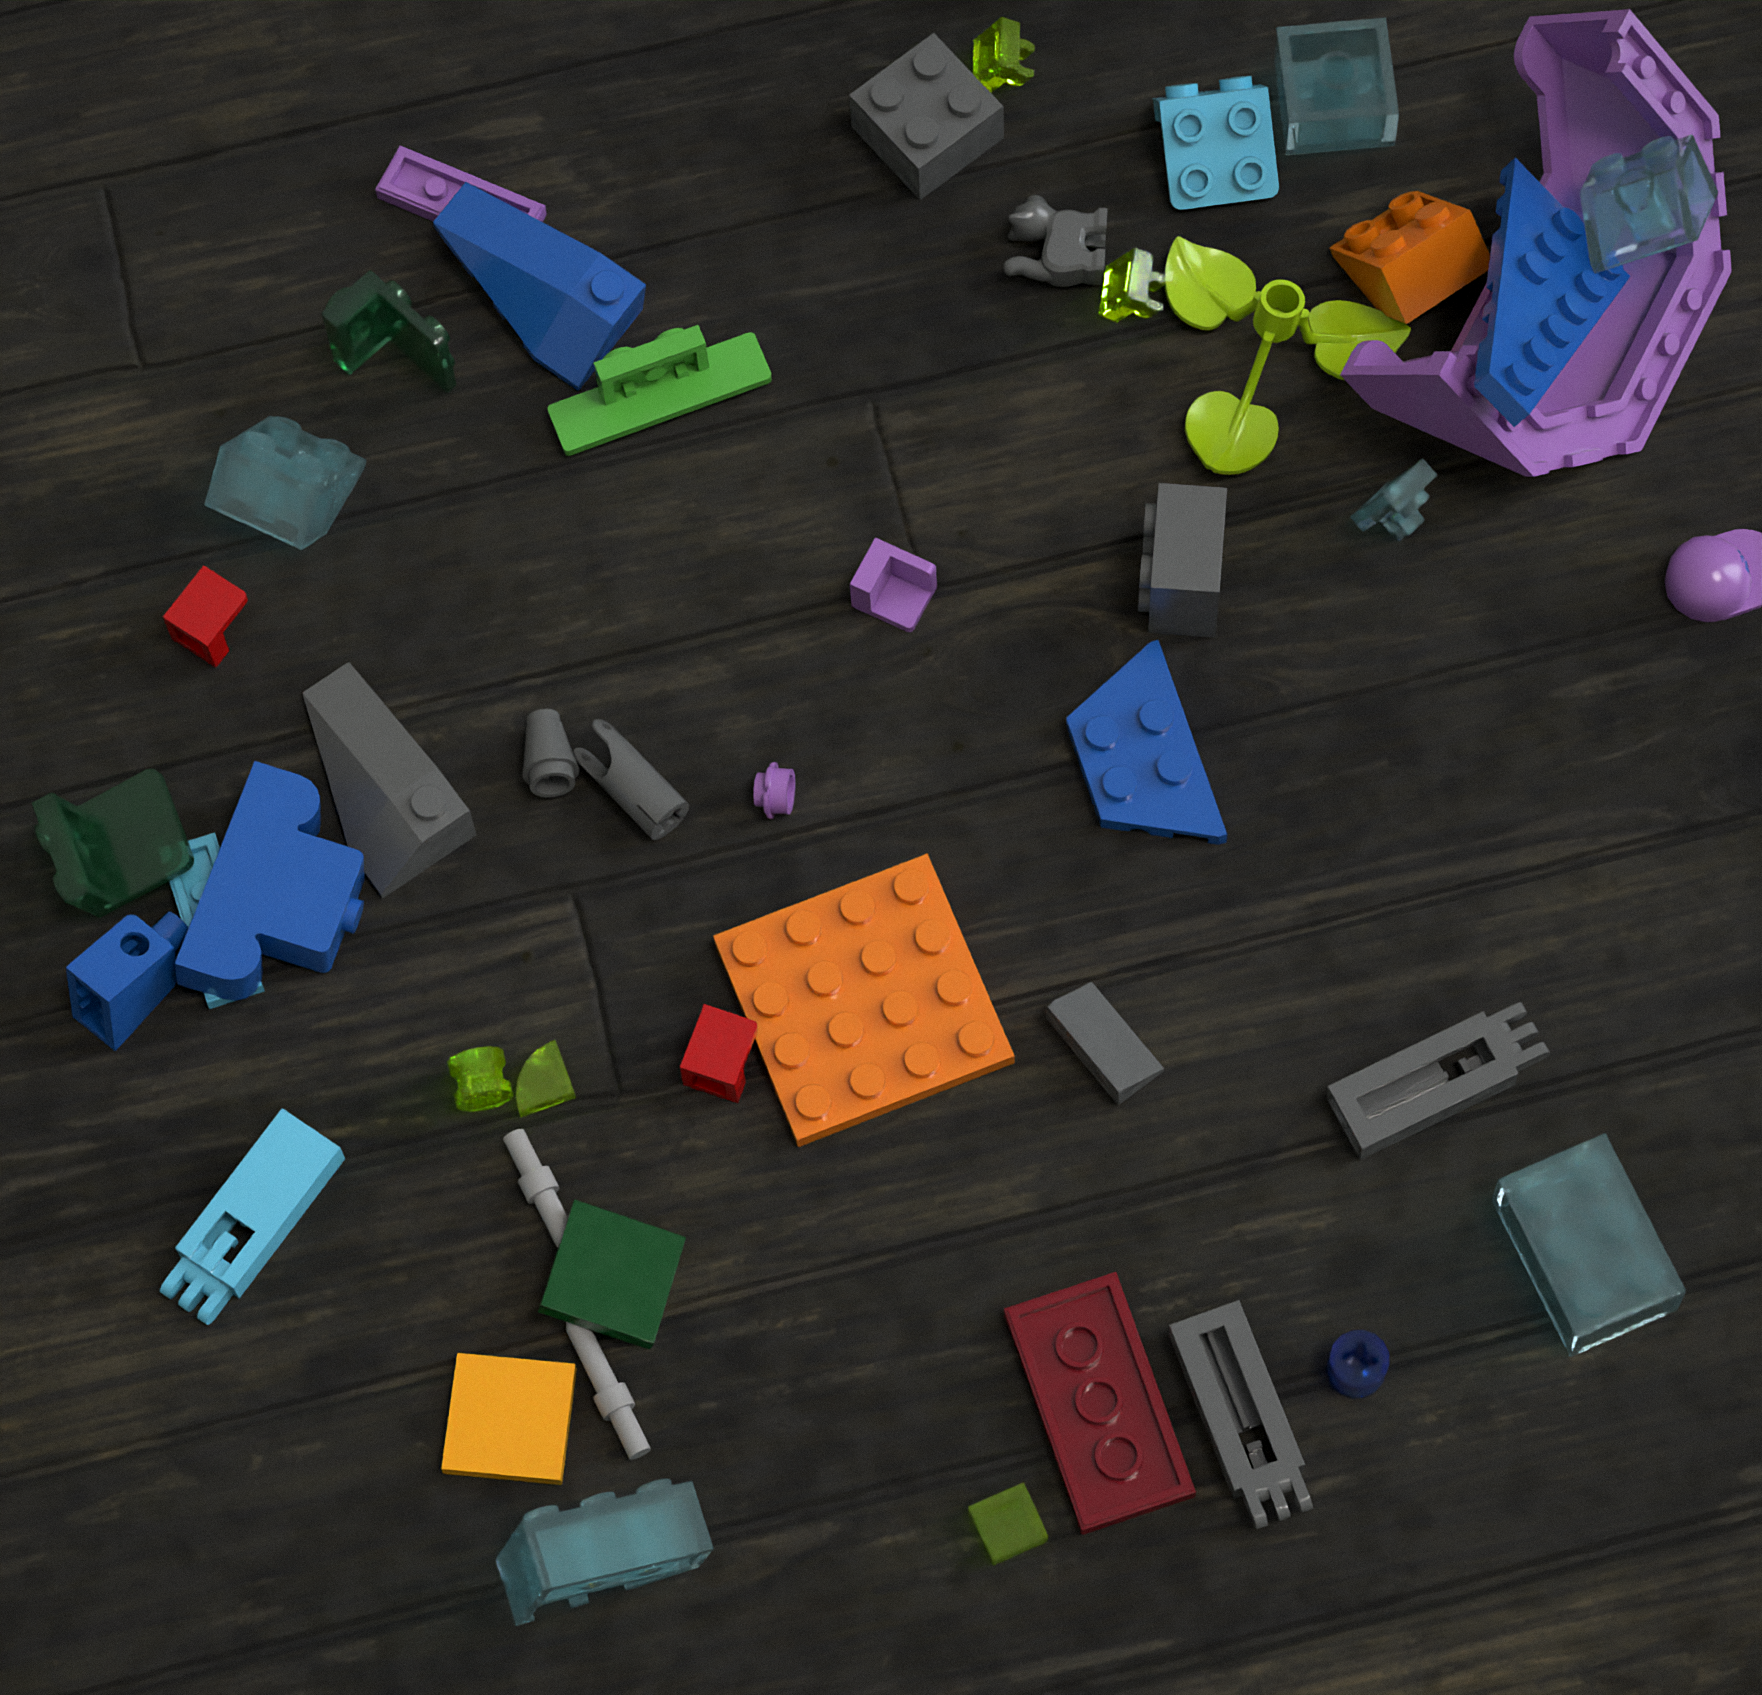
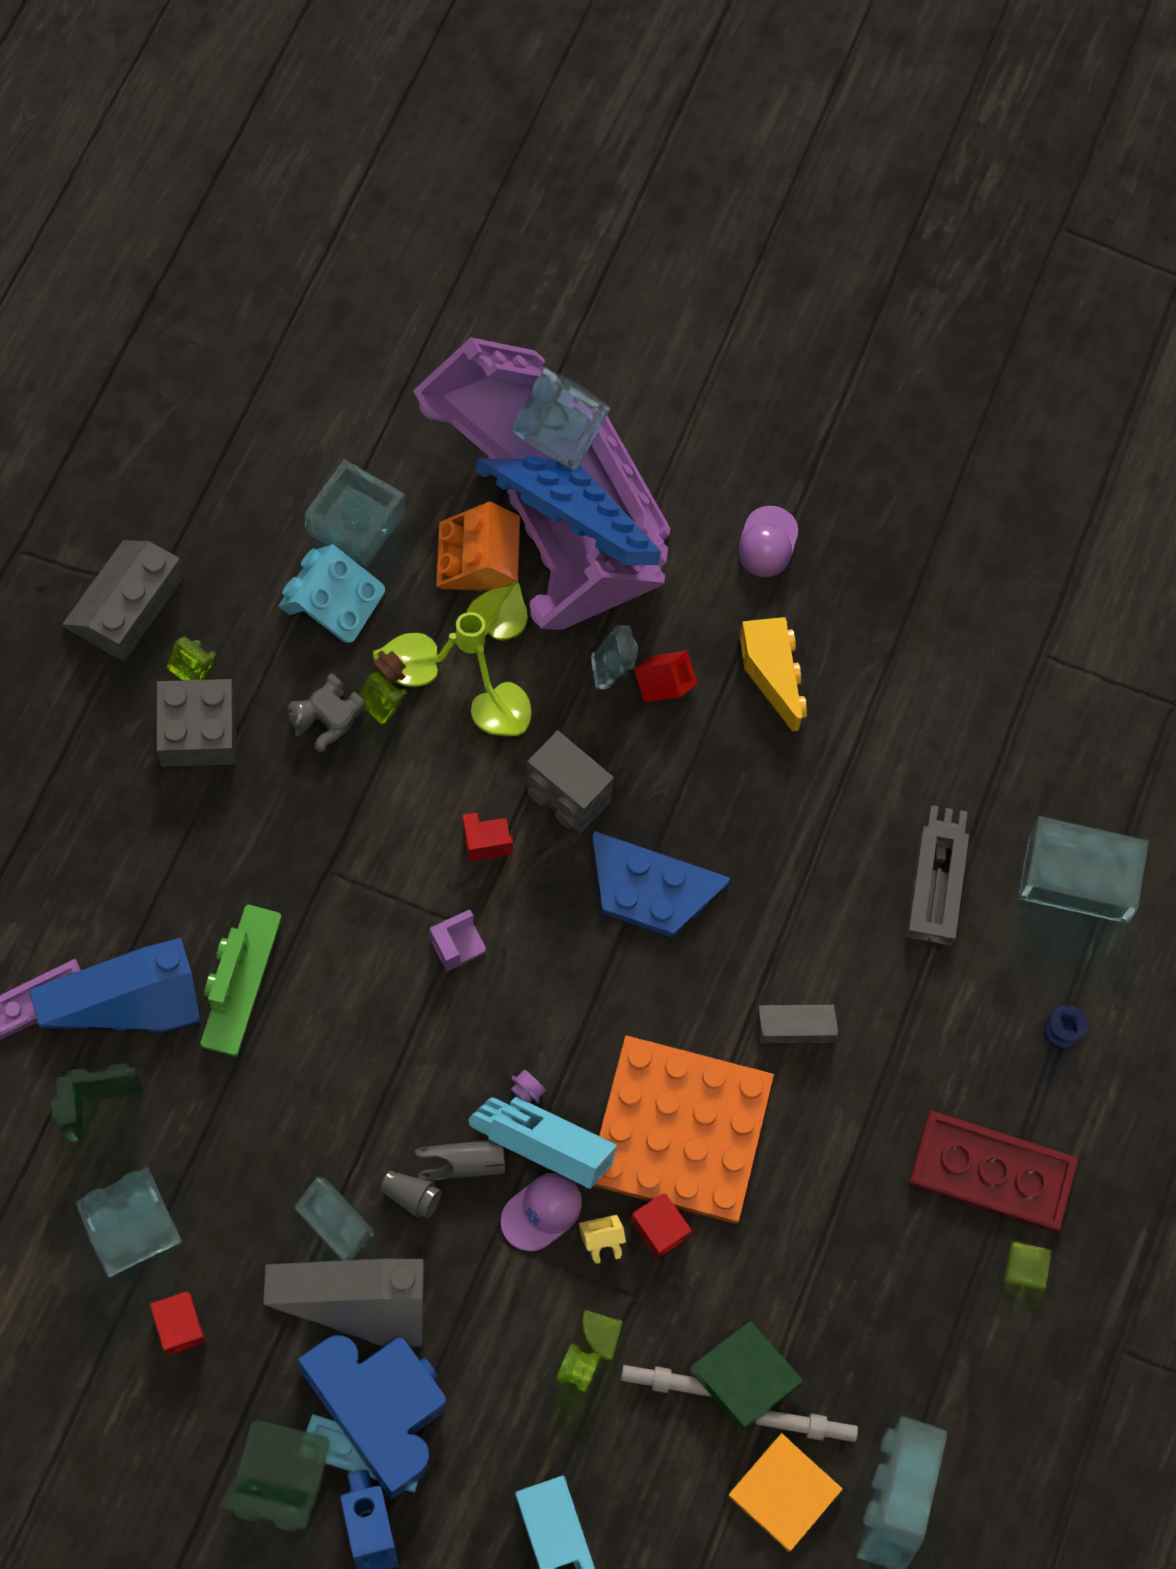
camera: 65 degrees left, 0 degrees up
dark grey hinge [1168,1300,1313,1530] -> none
none -> clear light blue plate [295,1178,374,1261]
none -> reddish brown plate [373,650,406,685]
none -> red panel [462,813,513,862]
none -> medium azure hinge [468,1097,617,1189]
none -> medium lavender cap [501,1173,582,1251]
none -> light yellow tile [579,1215,626,1264]
none -> red panel [634,651,697,702]
none -> yellow slope [739,617,807,732]

